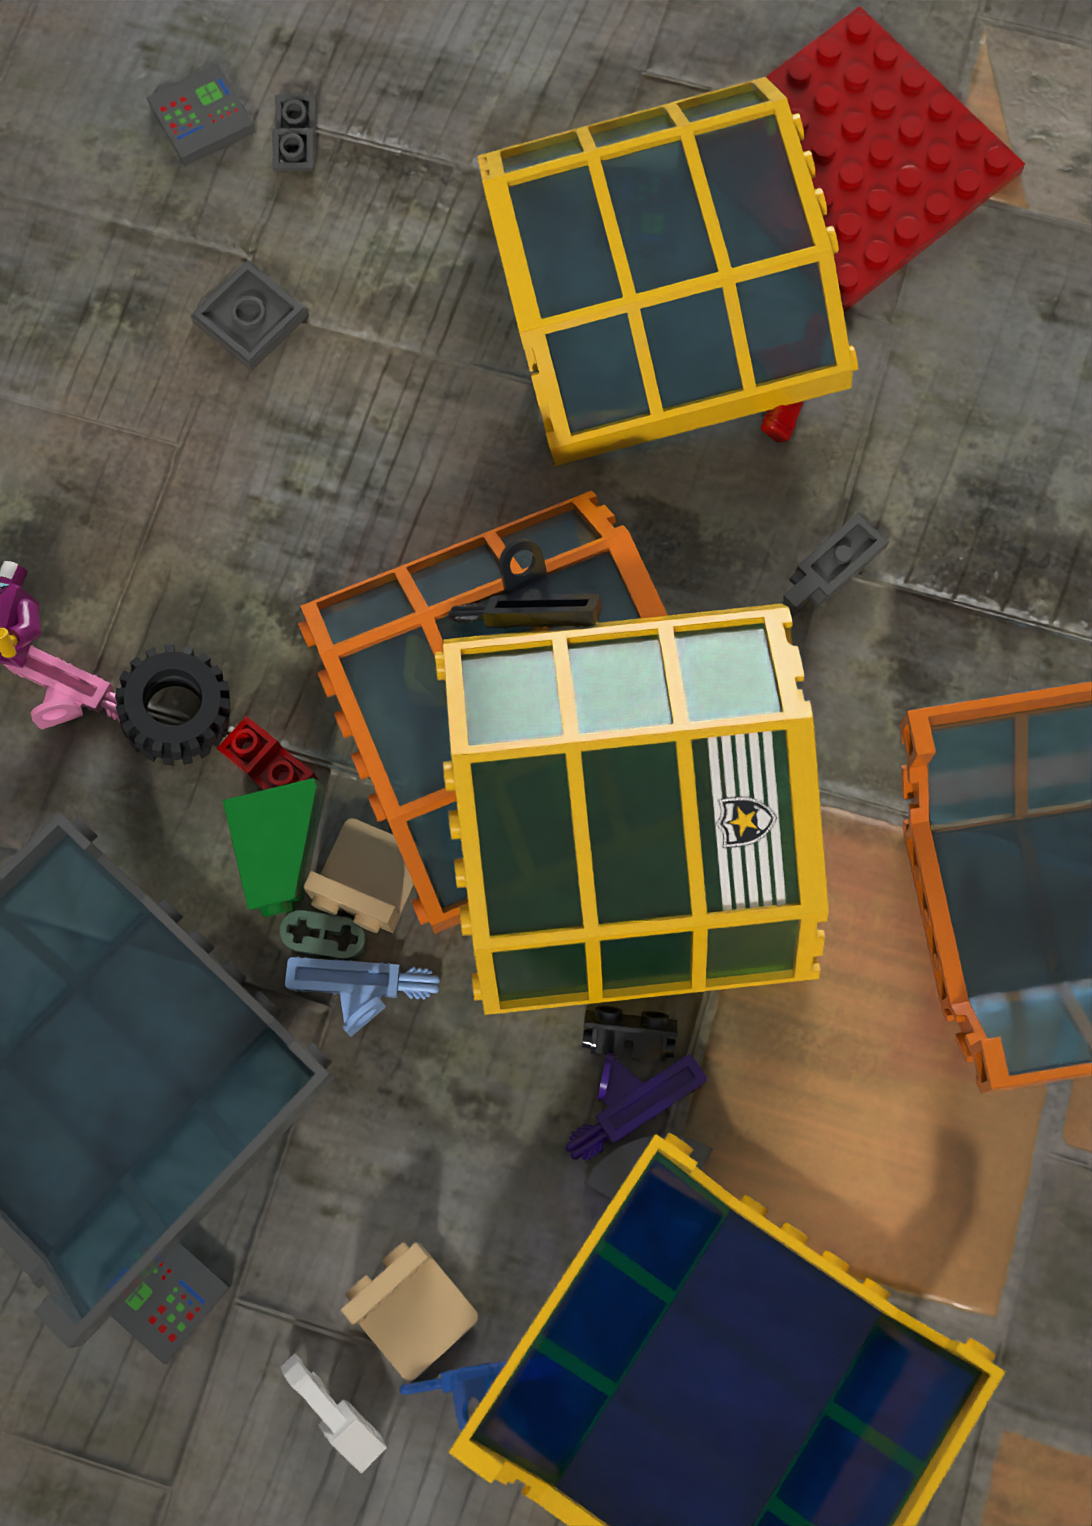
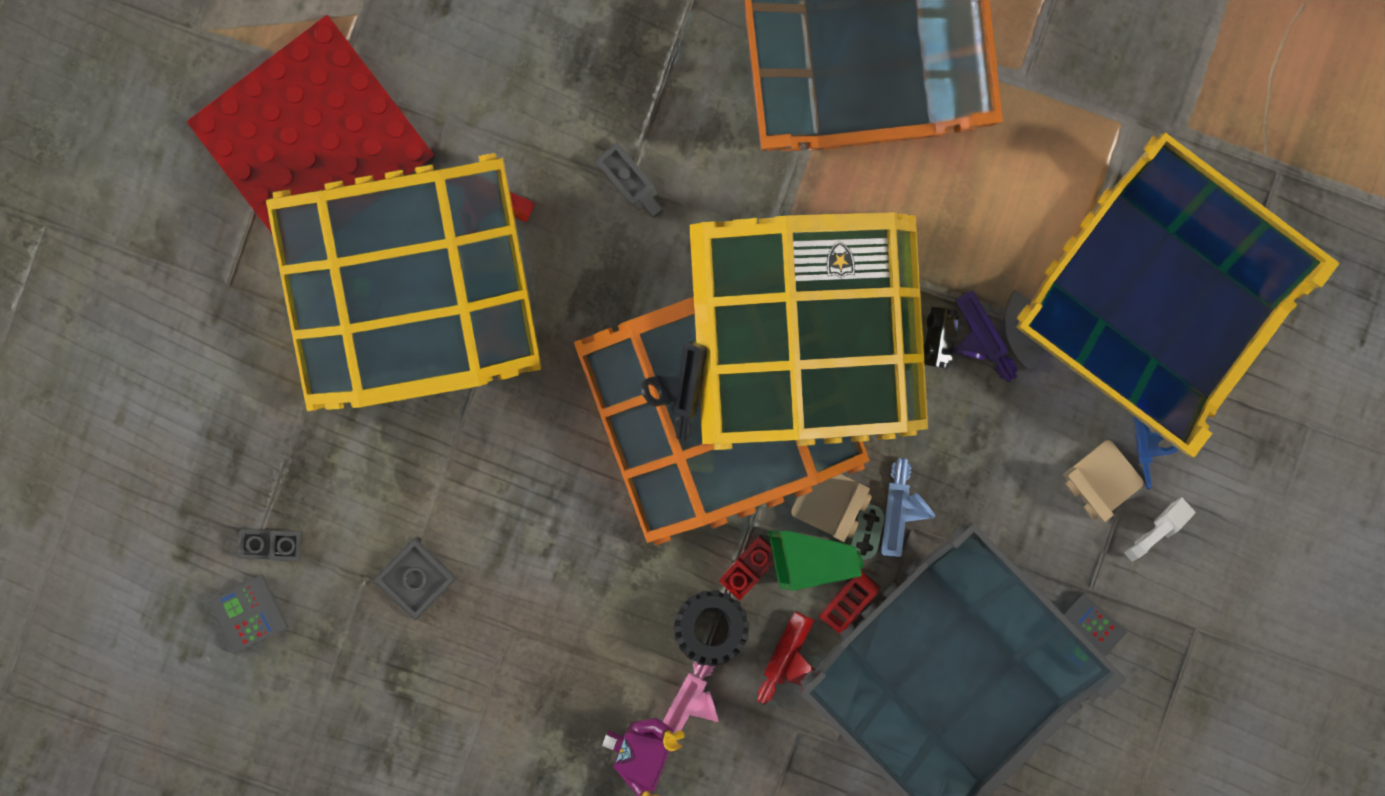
camera: 90 degrees left, 15 degrees up
none -> red piece [757,611,825,705]
none -> red slope [819,571,880,634]

